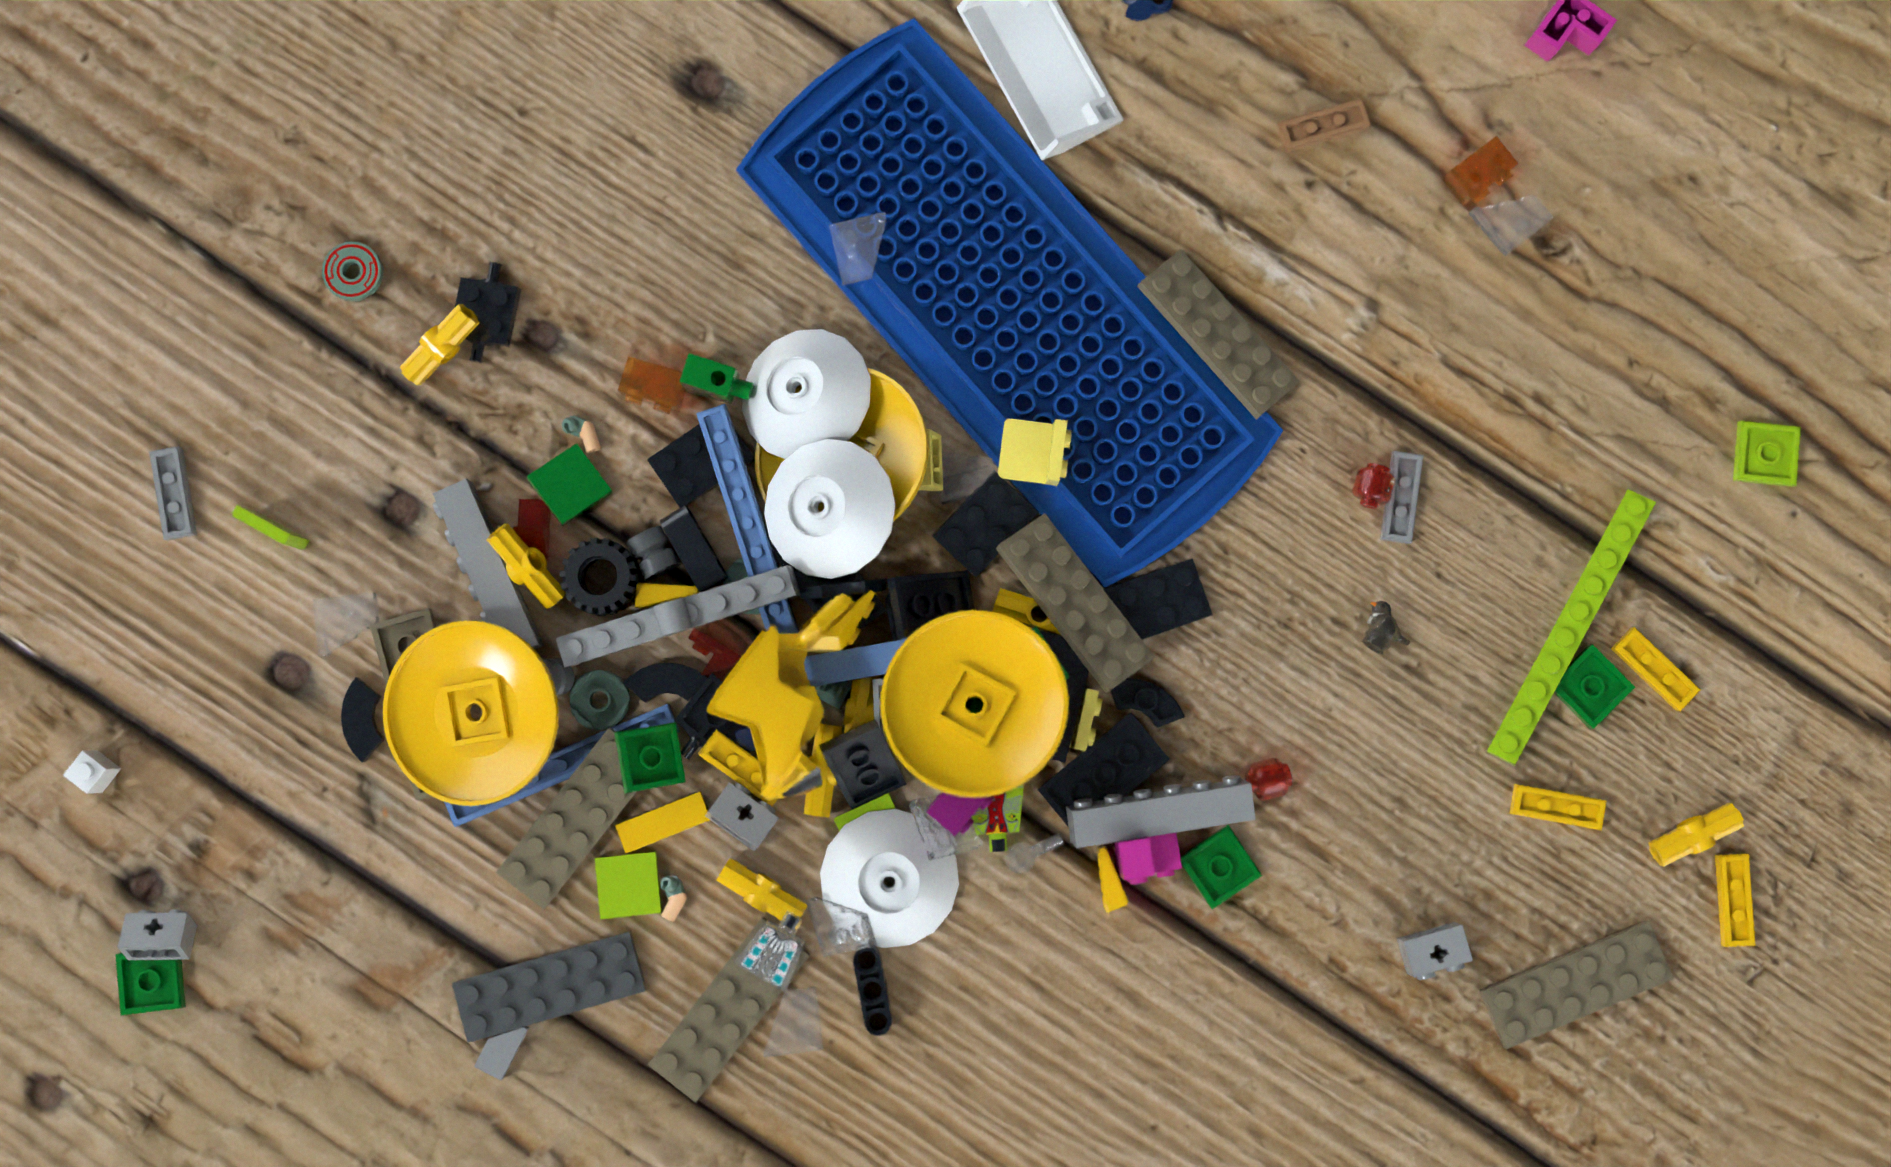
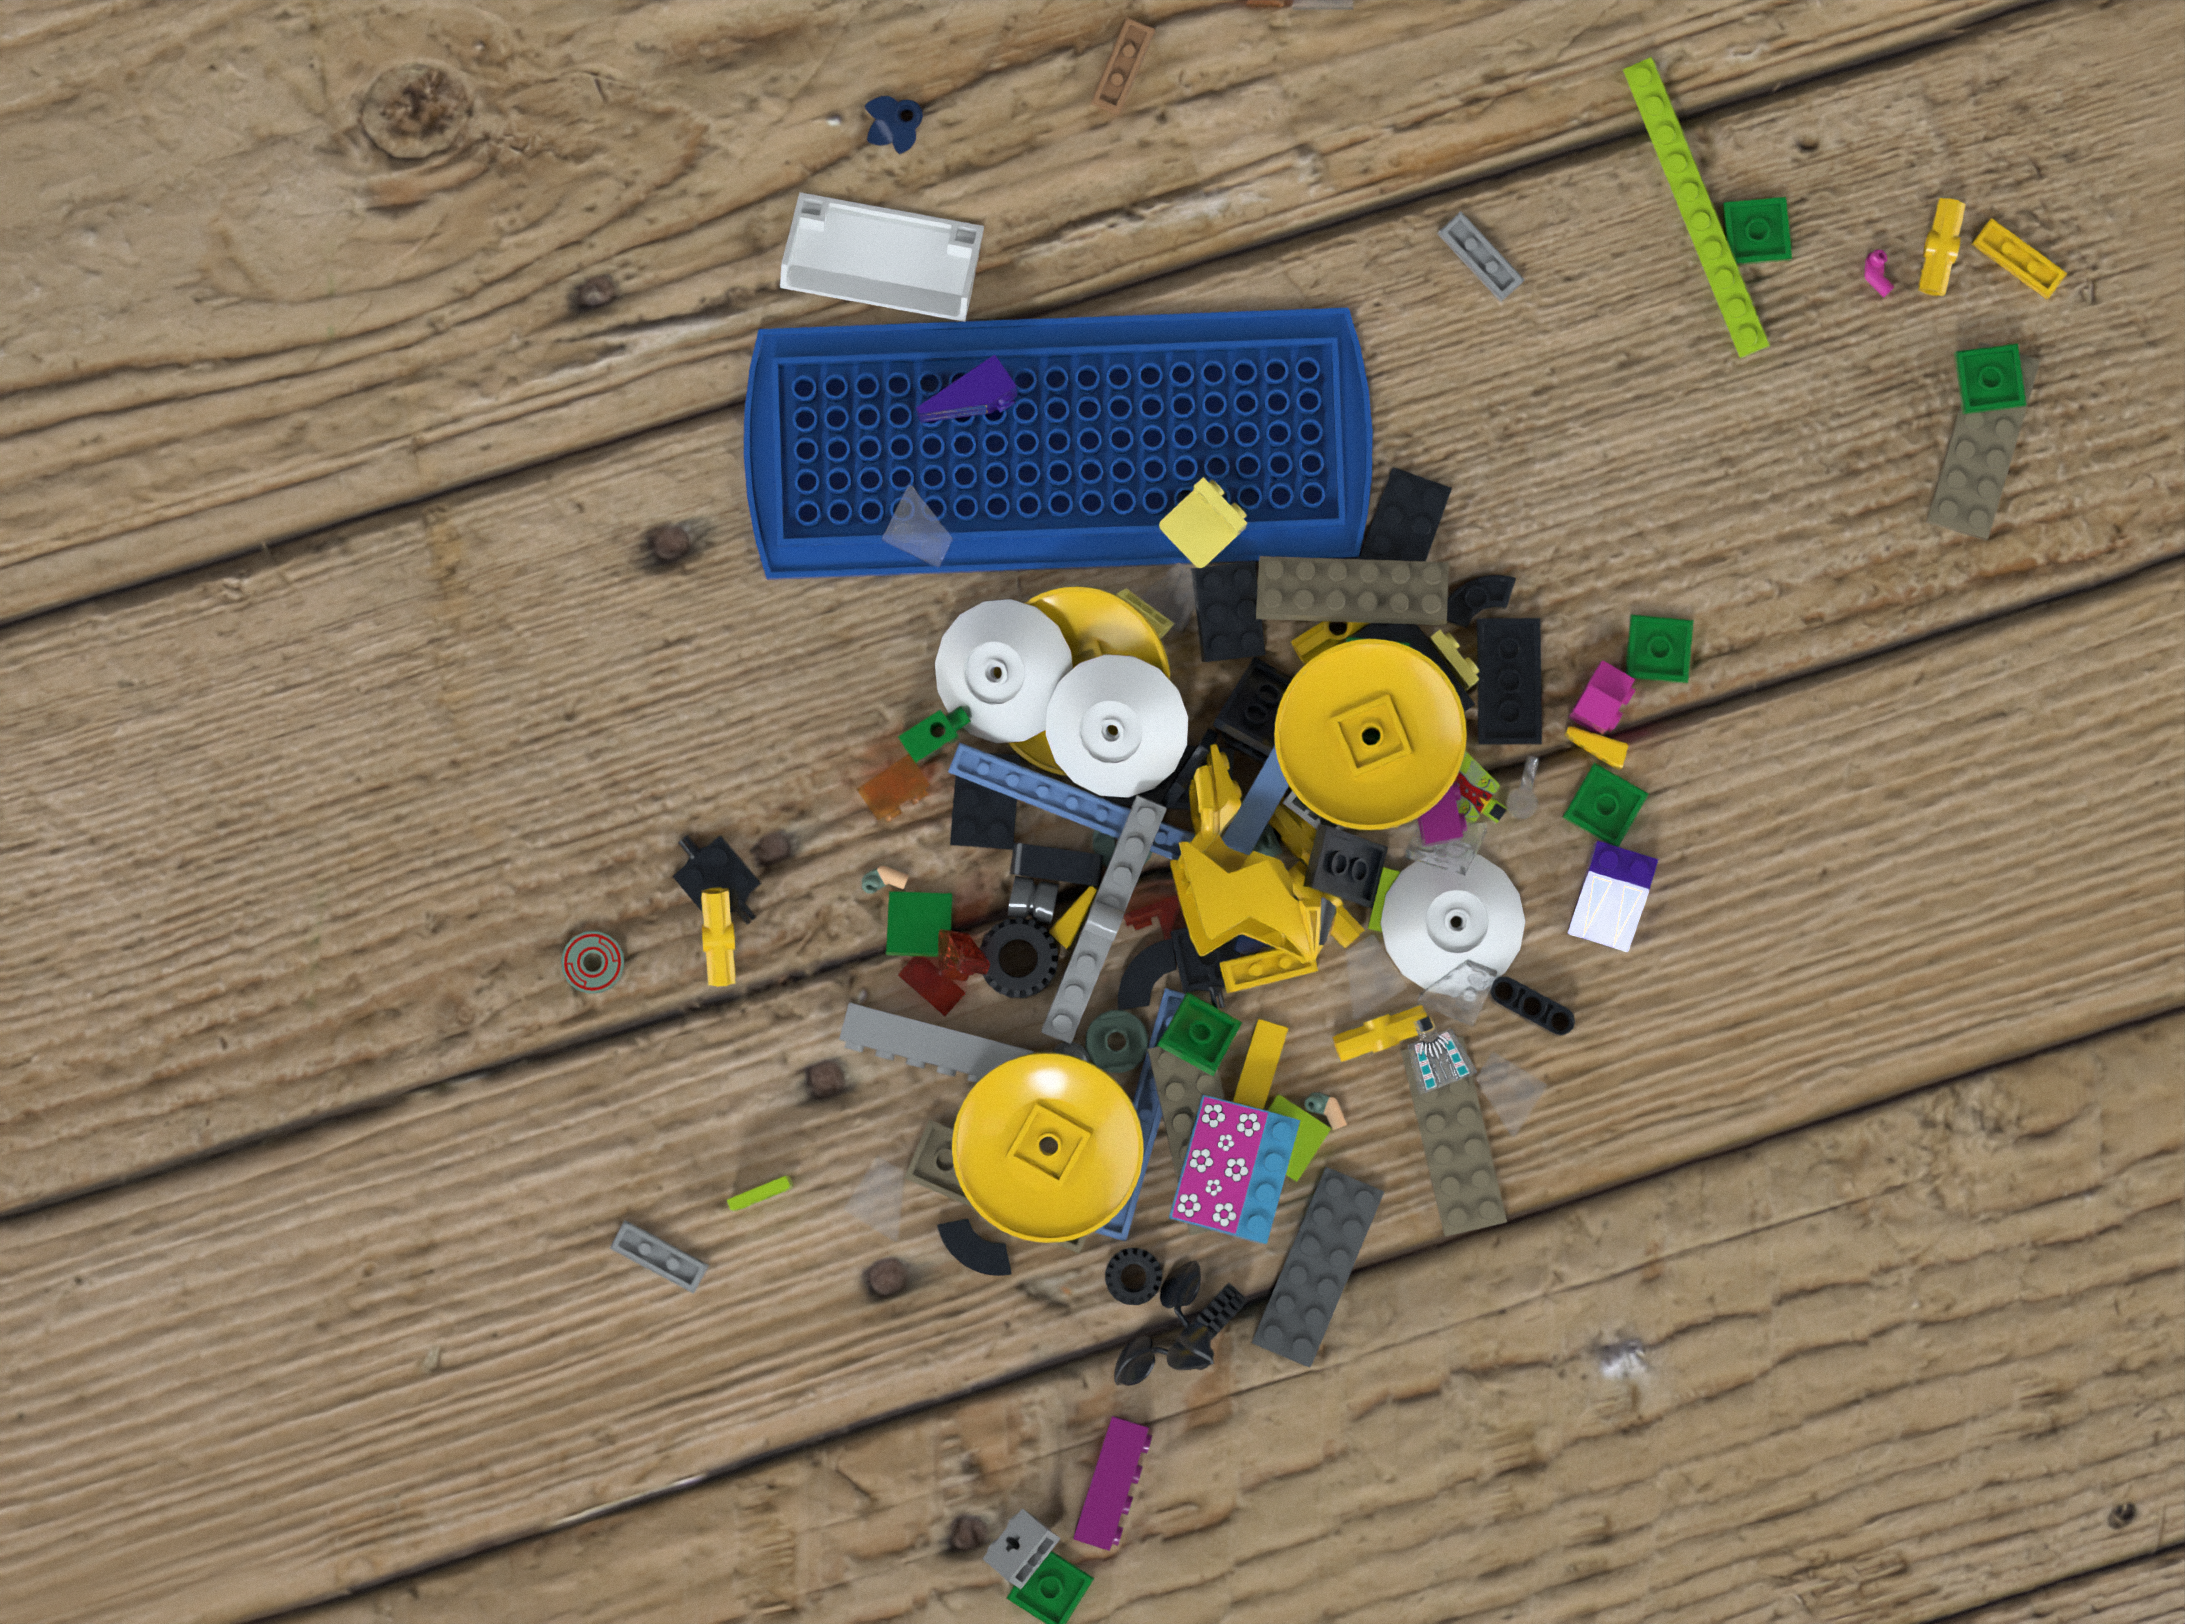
camera: 45 degrees left, 0 degrees up
white brick [63,750,121,794] -> none
light grey tile [474,1026,529,1080] -> none
yellow piece [486,523,566,609] -> none
light grey brick [705,782,779,851] -> none
light grey brick [1066,775,1256,848] -> none
dark tan plate [1137,249,1300,420] -> none
clear red head [1245,758,1293,801] -> none
clear red head [1352,463,1396,509] -> none
clear smoke animal [1362,601,1410,654] -> none
light grey brick [1396,922,1473,980] -> none
yellow tile [1509,784,1607,830] -> none
yellow tile [1611,627,1701,711] -> none
none -> dark purple slope [916,355,1017,423]
none -> clear red slope [938,929,990,981]
none -> magenta brick [1073,1415,1153,1551]
none -> black tyre [1105,1248,1162,1305]
none -> black plant [1114,1260,1214,1386]
none -> slope [1169,1095,1300,1244]
none -> black tyre [1190,1283,1248,1340]
none -> clear wing [1346,934,1407,1020]
none -> green tile [1562,763,1649,847]
none -> slope [1567,841,1659,952]
none -> dark pink arm [1864,249,1895,298]
none -> green tile [1954,343,2027,415]

